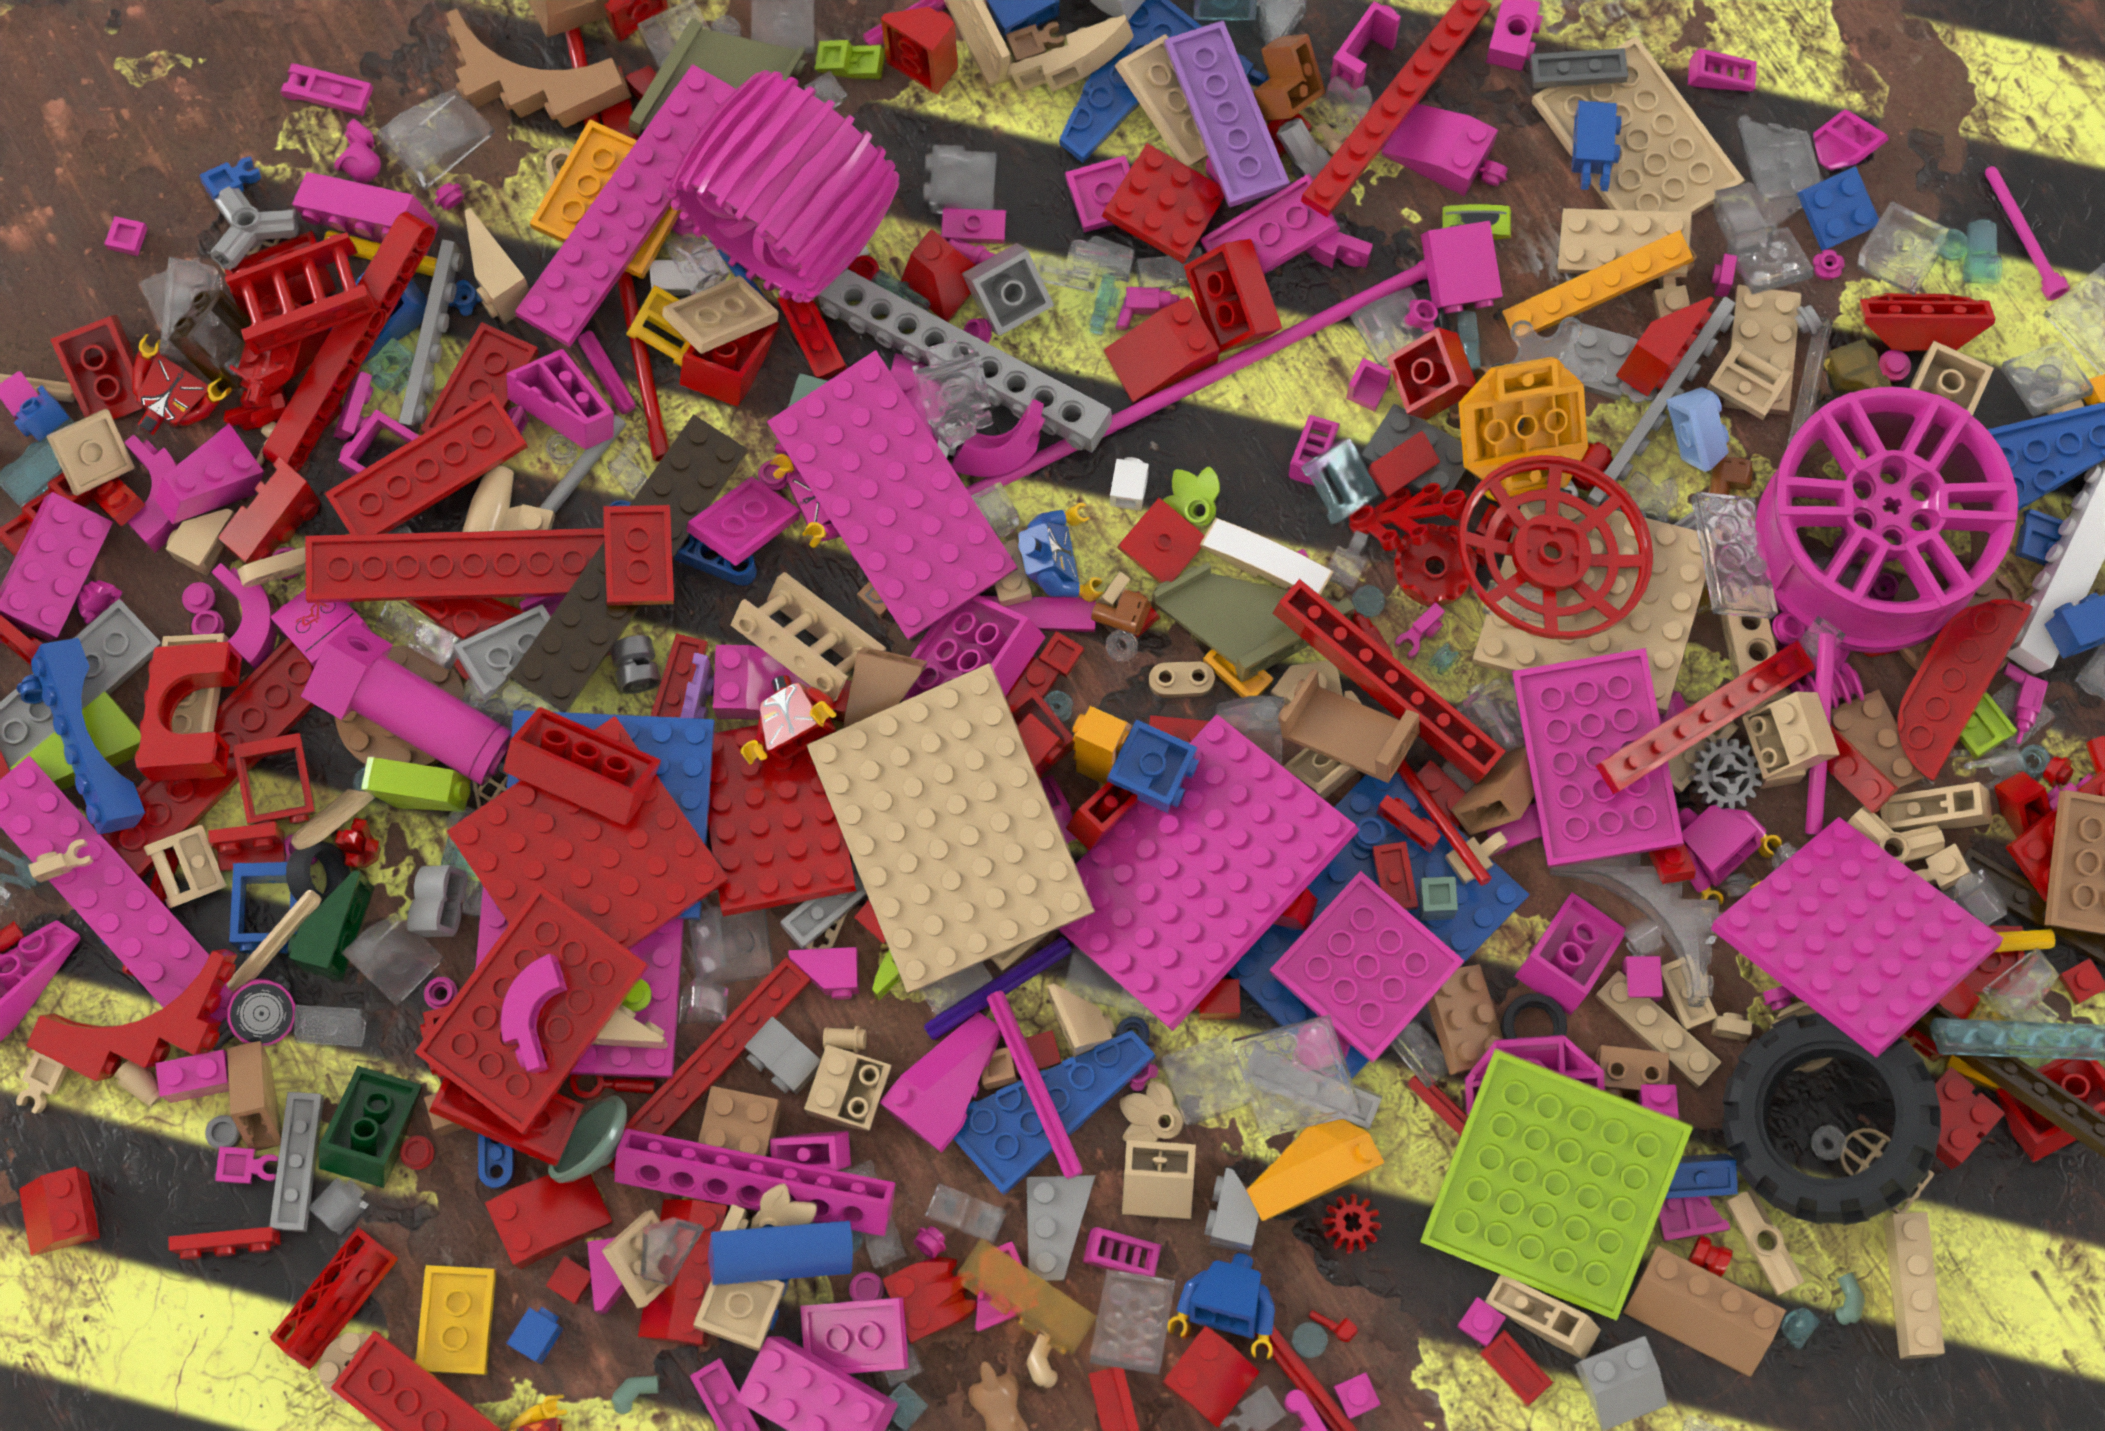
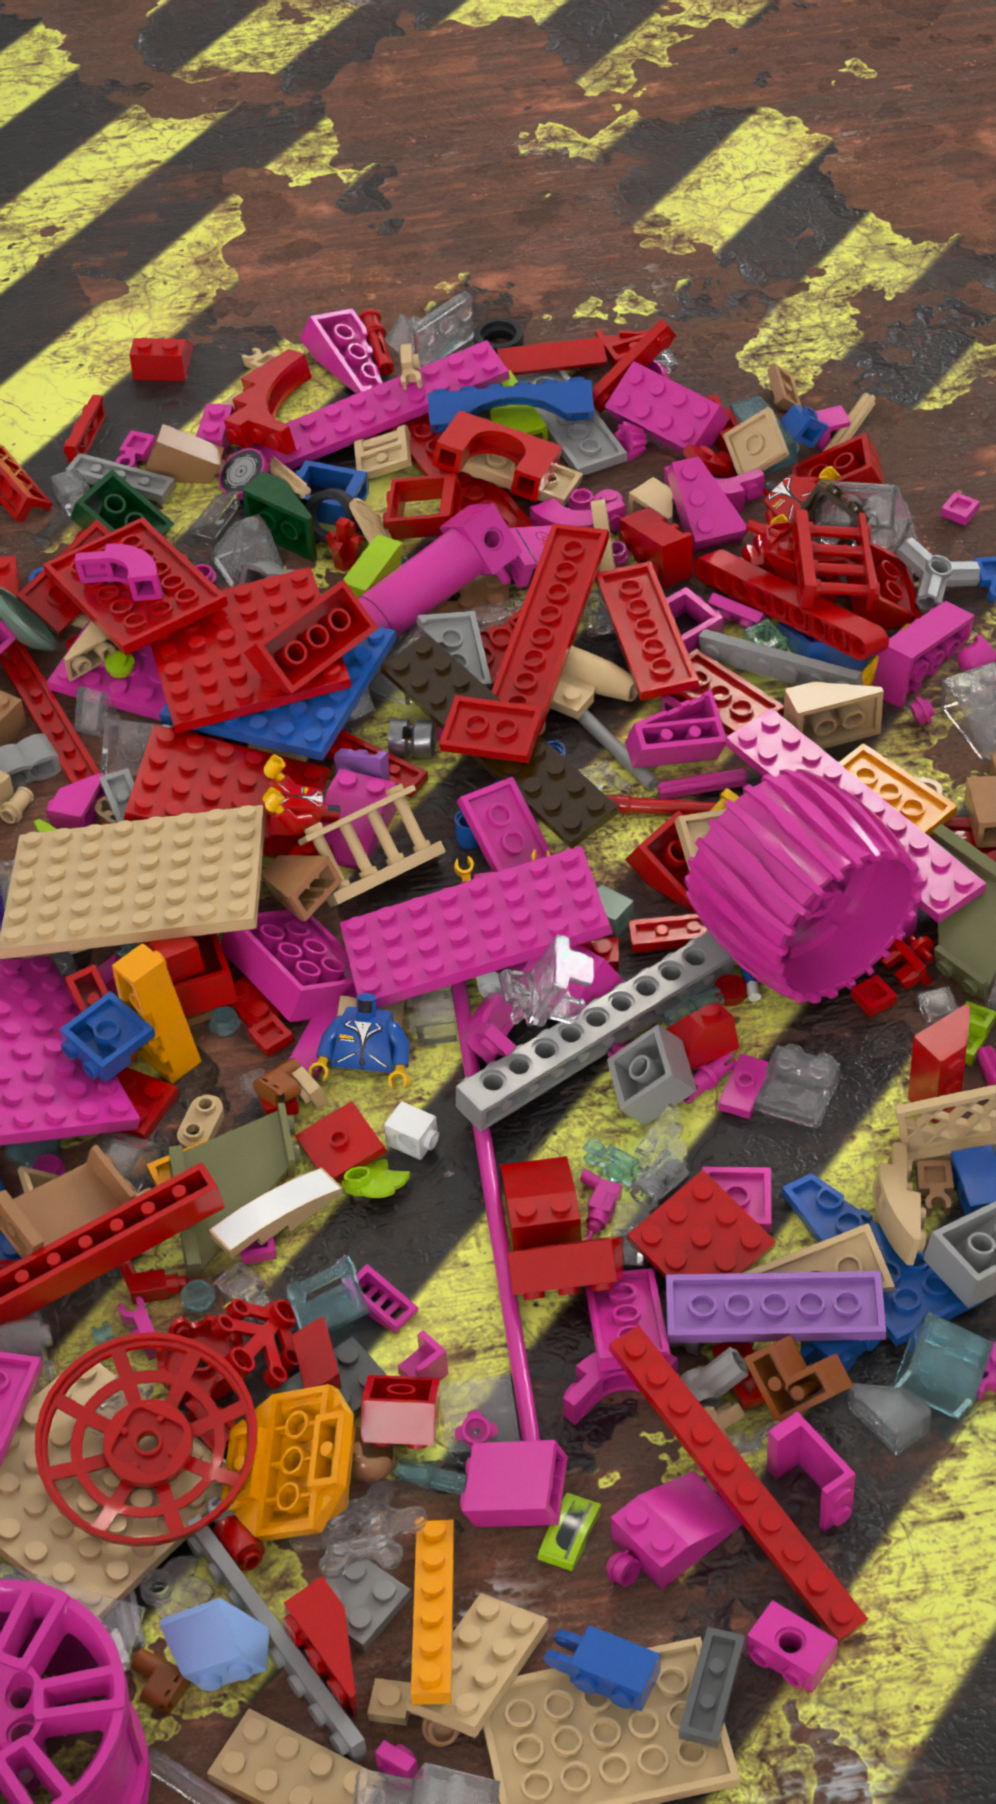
camera: 110 degrees right, 25 degrees down
red bracket [208,822,286,872] -> none
tan plate [1707,340,1793,420] -> none

